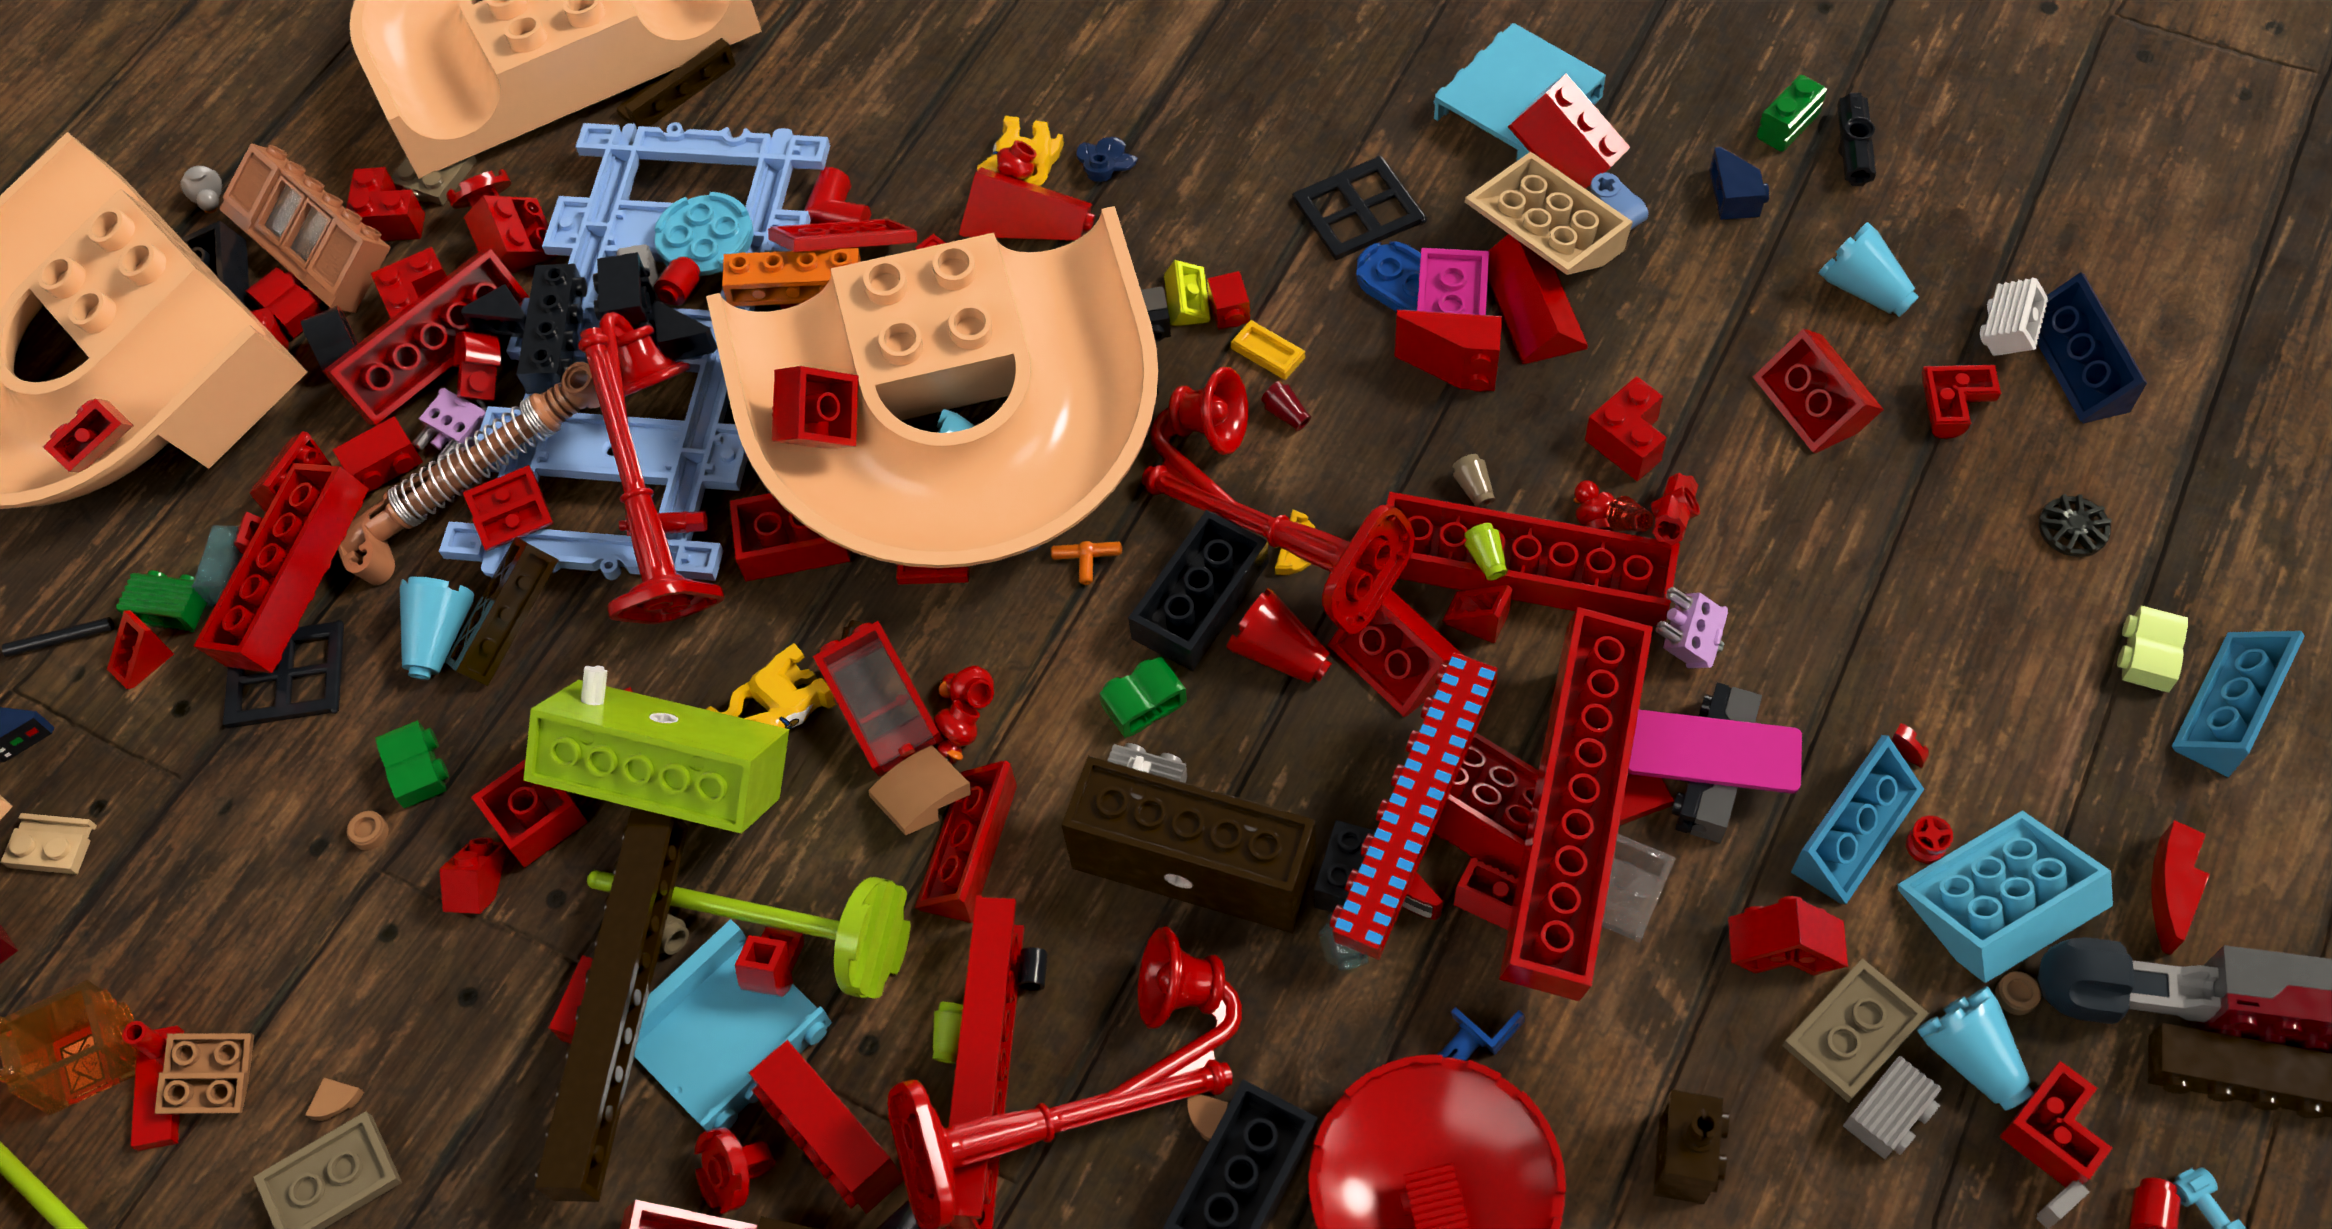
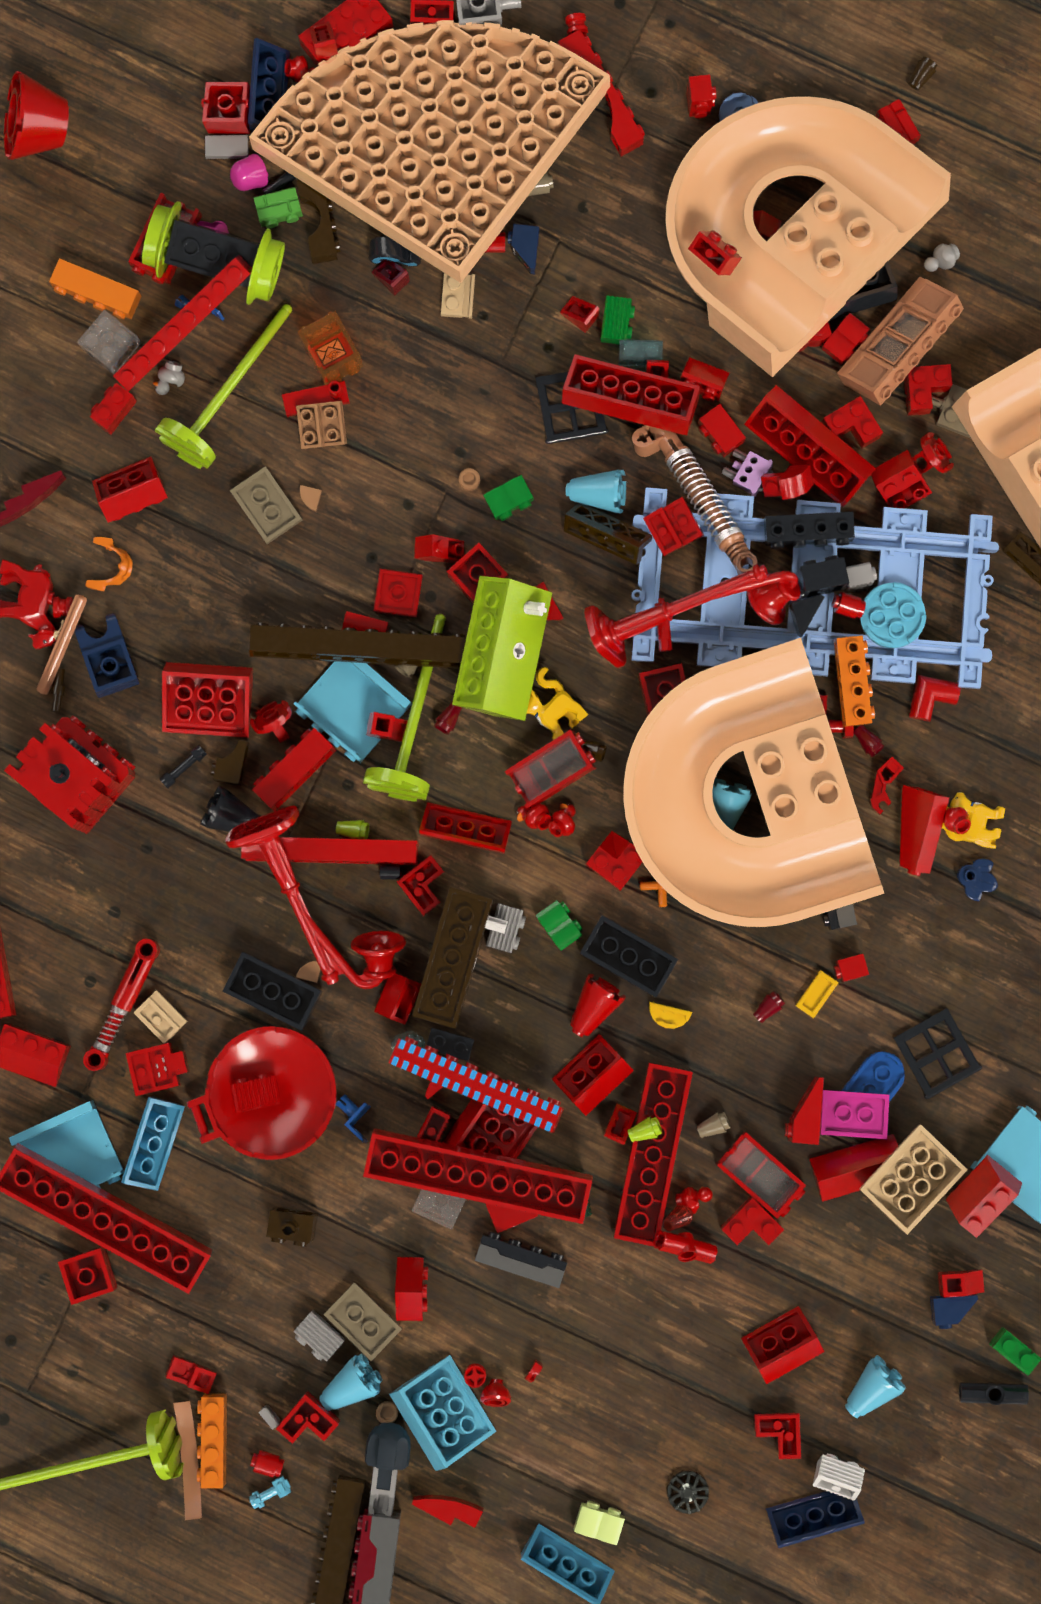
camera: 85 degrees right, 25 degrees up
black bar [2,617,114,657] -> none
black piece [301,306,358,374] -> none
black slope [461,284,526,338] -> none
red tile [768,219,917,252] -> none
red brick [772,366,859,449] -> none
medium nougat slope [868,745,971,836] -> none
red piece [1142,367,1415,634] -> none
neon yellow slope [1164,260,1211,326] -> none
medium blue piece [1591,173,1648,231] -> none
dark pink piece [1628,710,1802,794] -> none
lavender piece [1656,587,1728,668] -> none
dark azure slope [1791,735,1924,904] -> none
none -> red tile [374,569,423,618]
none -> red brick [374,974,421,1025]
none -> red brick [396,855,444,916]
none -> dark red cone [434,701,463,735]
none -> red brick [480,1379,511,1407]
none -> red slope [586,831,643,892]
none -> clear door [716,1131,806,1219]
none -> red slope [938,1269,984,1297]

